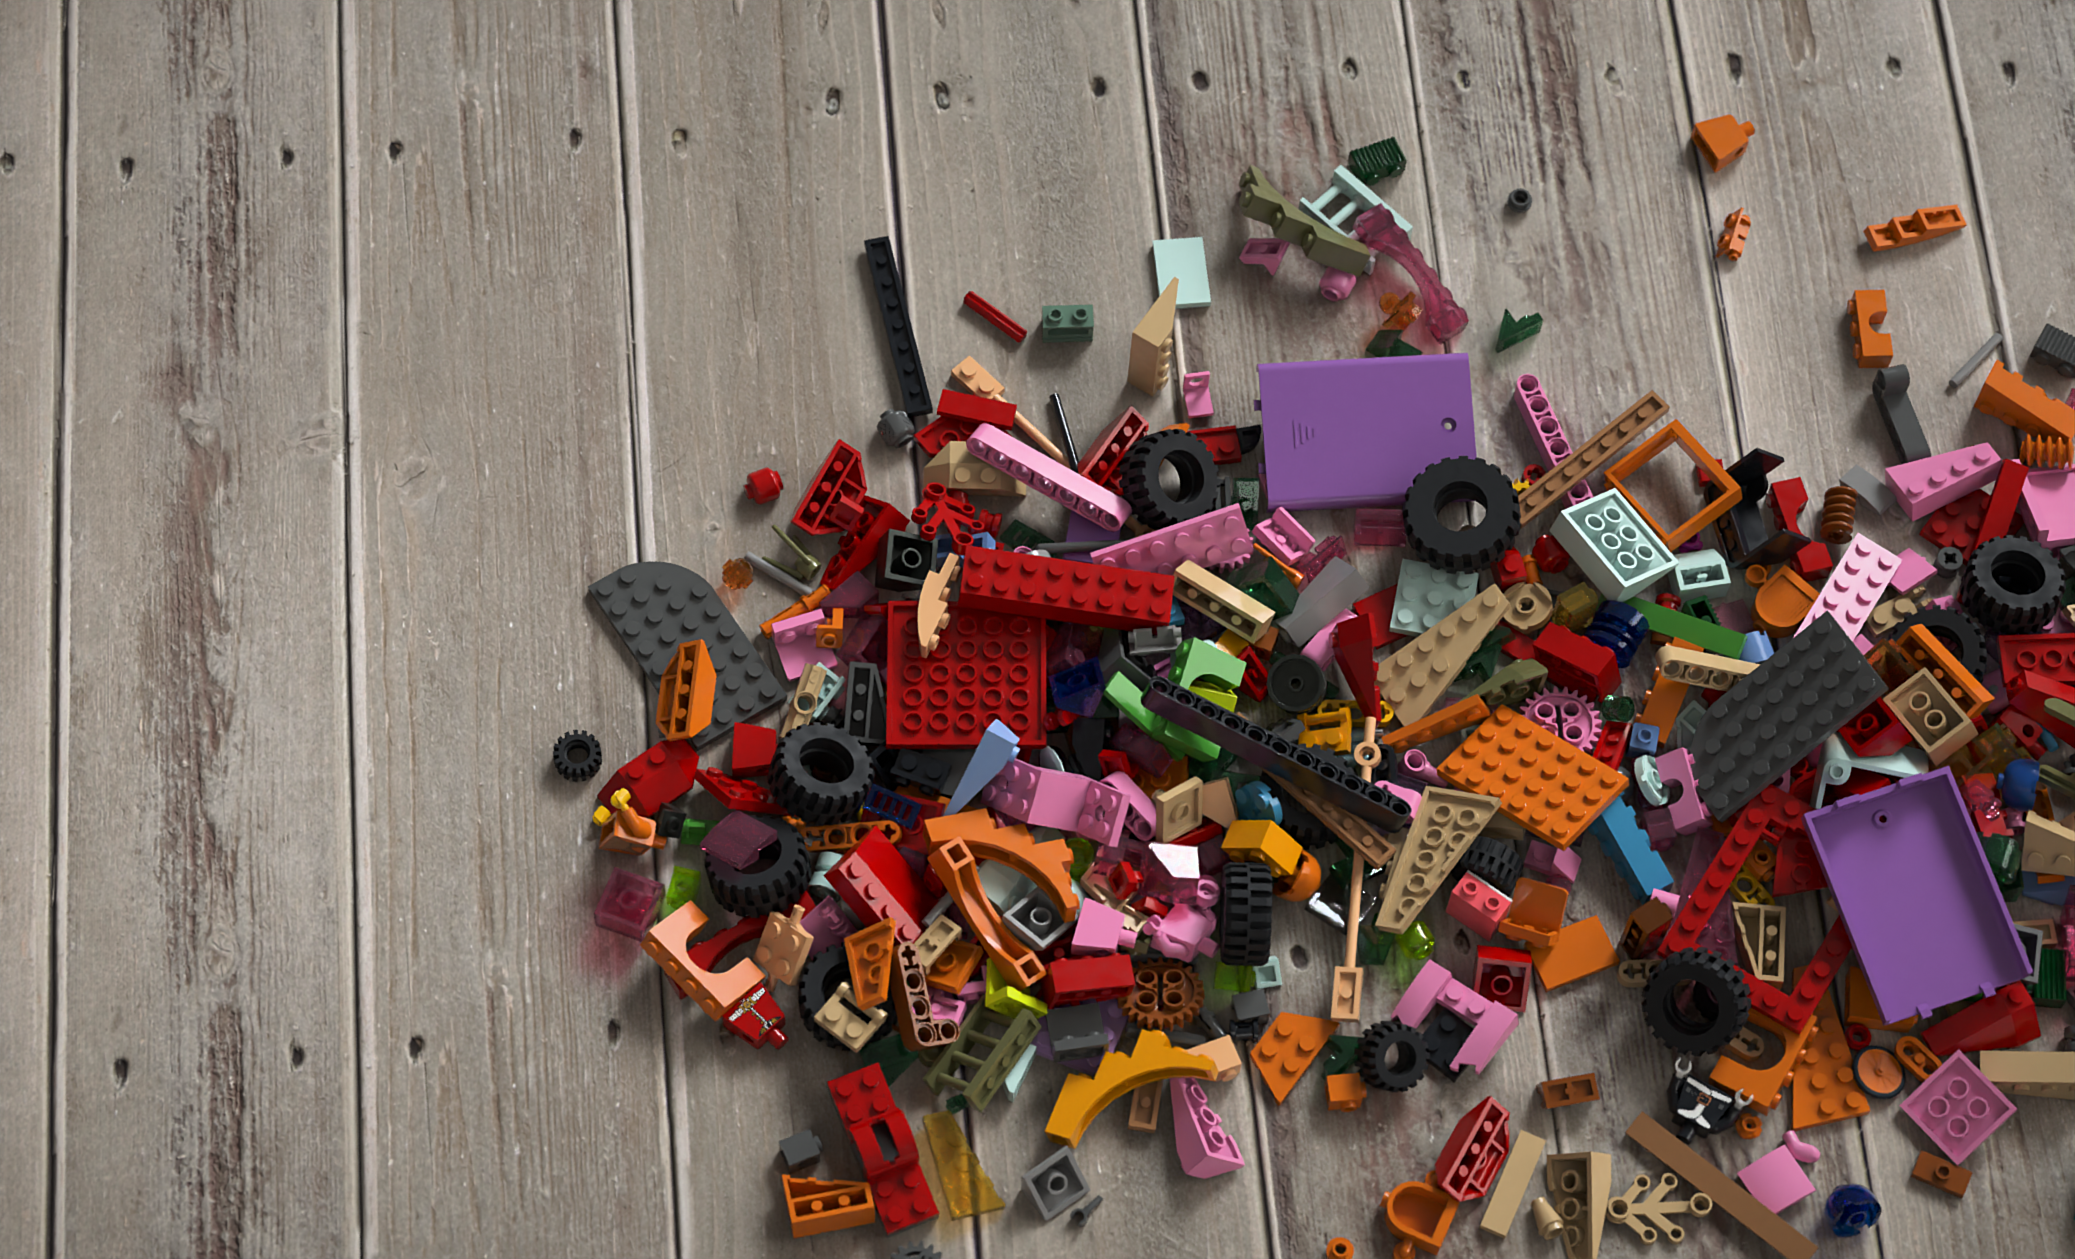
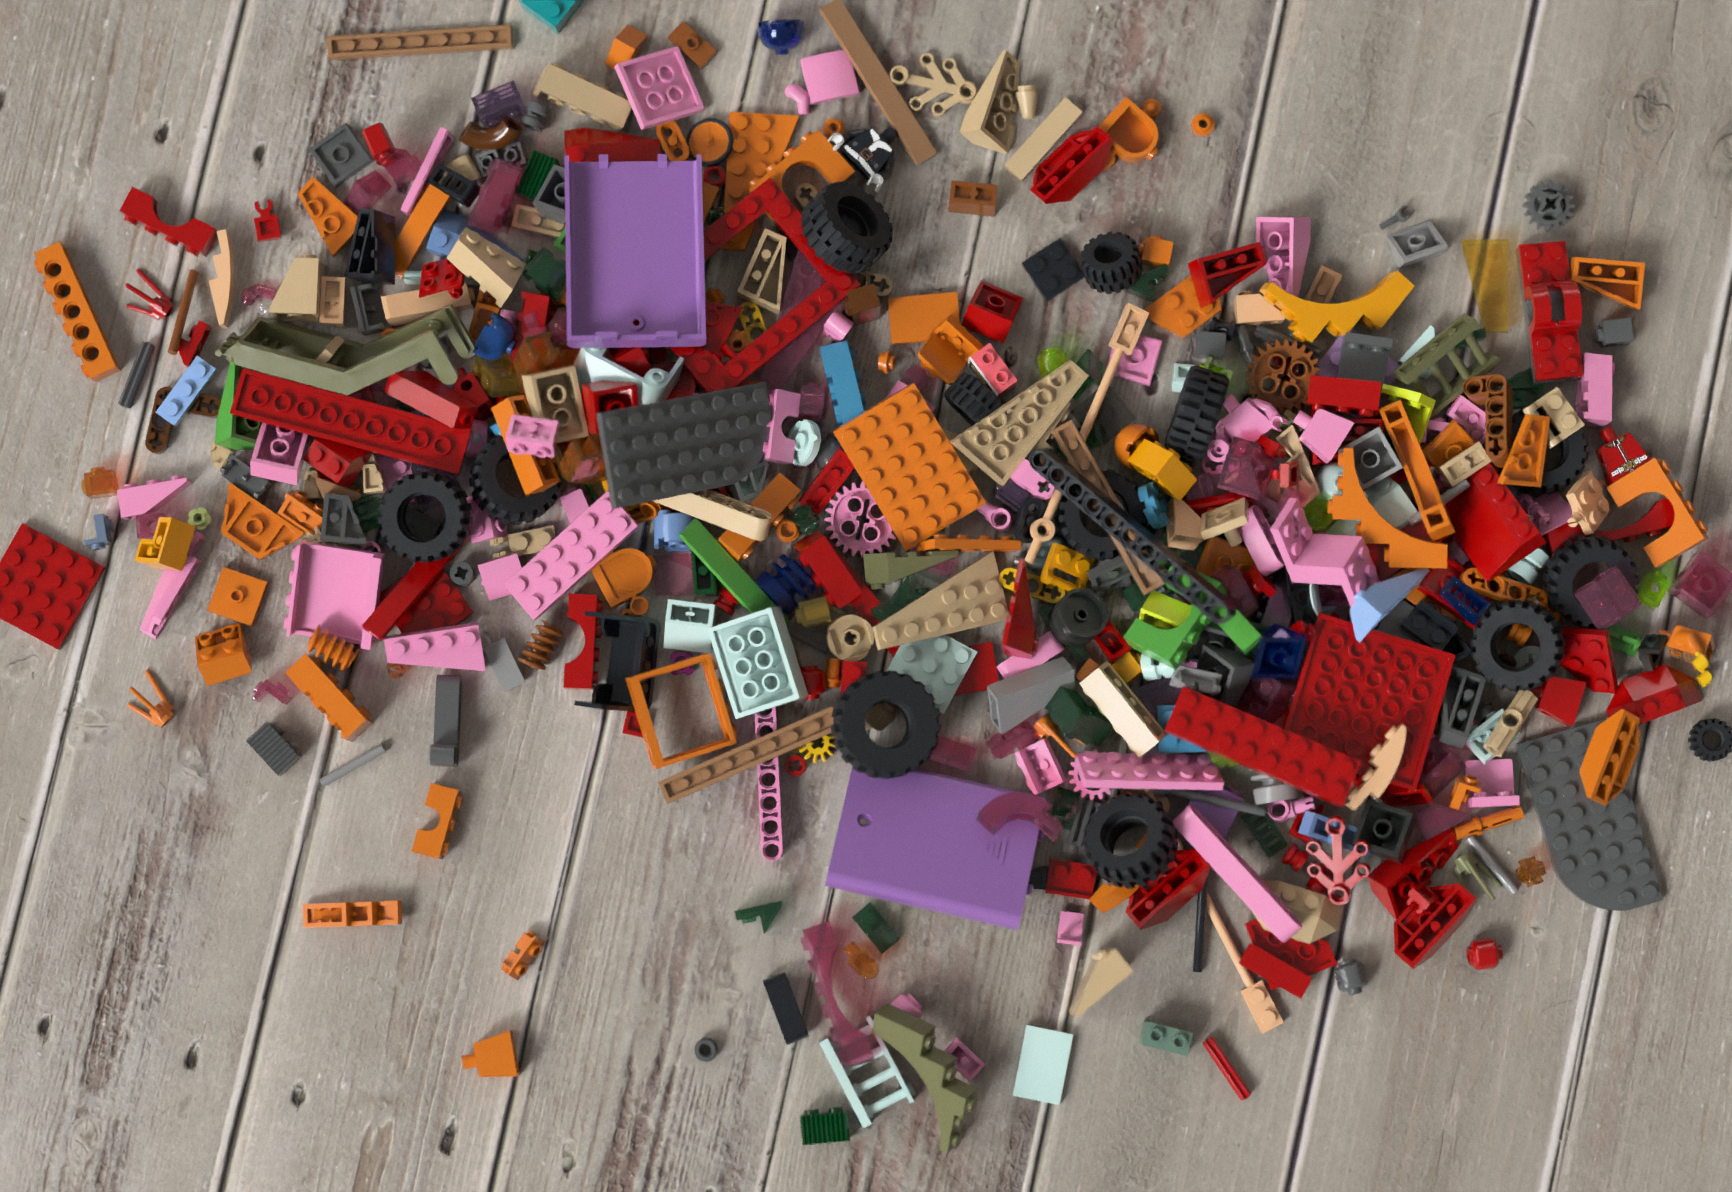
camera: 160 degrees left, 20 degrees up
black plate [864,236,933,418] -> none
bright pink wedge [1391,959,1519,1074] -> none
medium blue bracket [1625,722,1660,759] -> none
none -> bright pink bracket [505,415,559,457]
none -> orange slope [605,25,648,71]
none -> orange plate [705,287,726,305]
none -> plate [707,206,725,226]
none -> black beam [763,972,809,1045]
none -> orange plate [776,519,800,543]
none -> orange plate [878,350,896,374]
none -> clear pink arch [976,792,1064,842]
none -> bright pink tile [1105,334,1162,386]
none -> red wedge [1187,242,1267,308]
none -> bright pink wedge [1575,353,1615,428]

